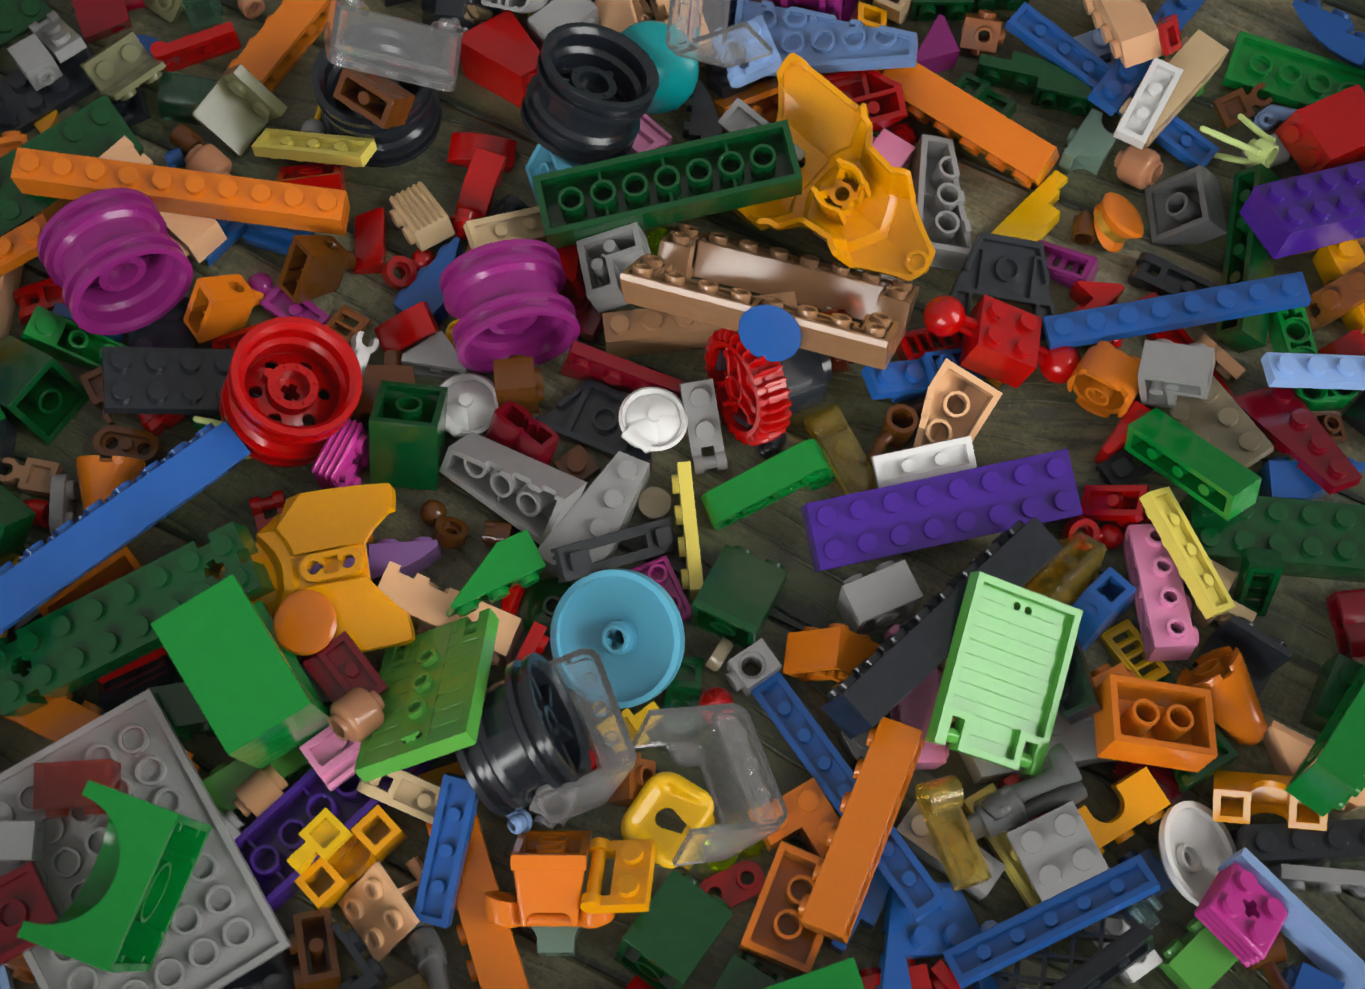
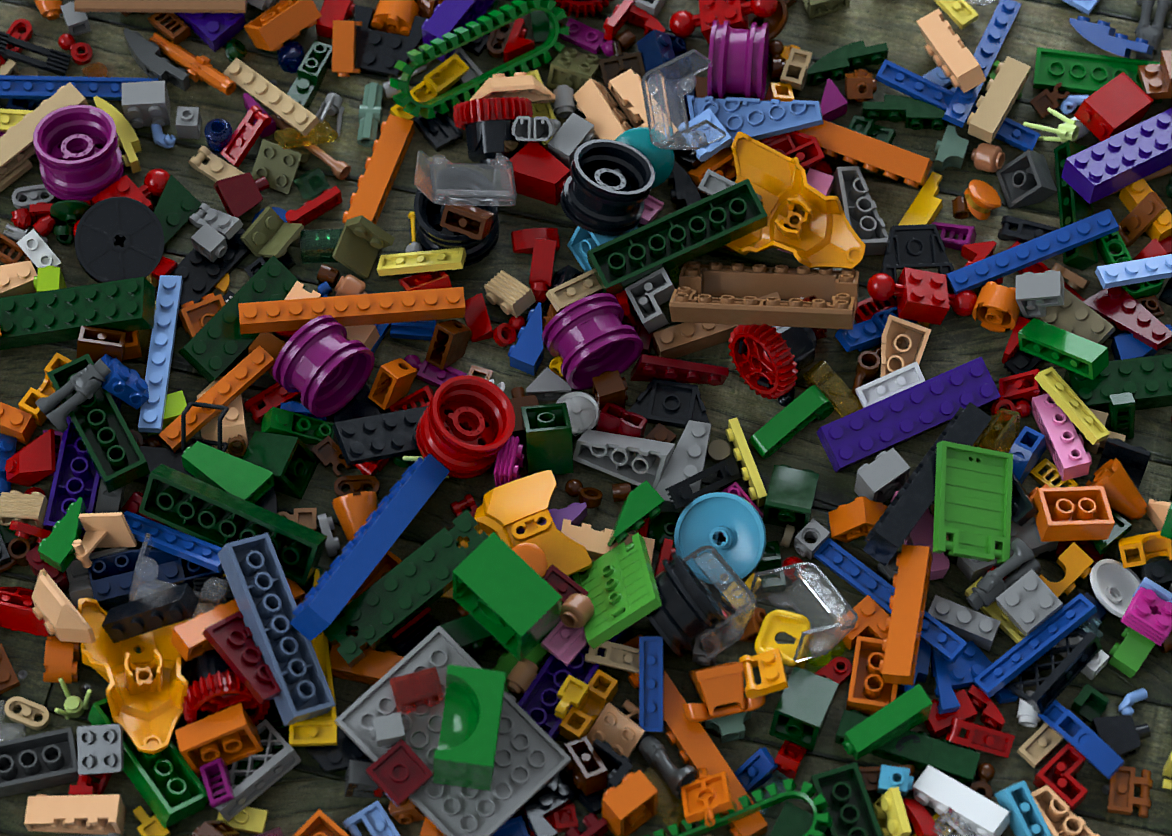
camera: 10 degrees left, 5 degrees down
red slope [374,301,440,352] -> none
light blue arm [506,808,533,835] -> none
white piece [618,387,688,454] -> none
light grey plate [679,378,728,475] -> none
blue sticker [738,304,802,362] -> none
clear yellow plate [915,775,992,892] -> none
white plate [1113,57,1184,150] -> none
red slope [1155,14,1182,56] -> none

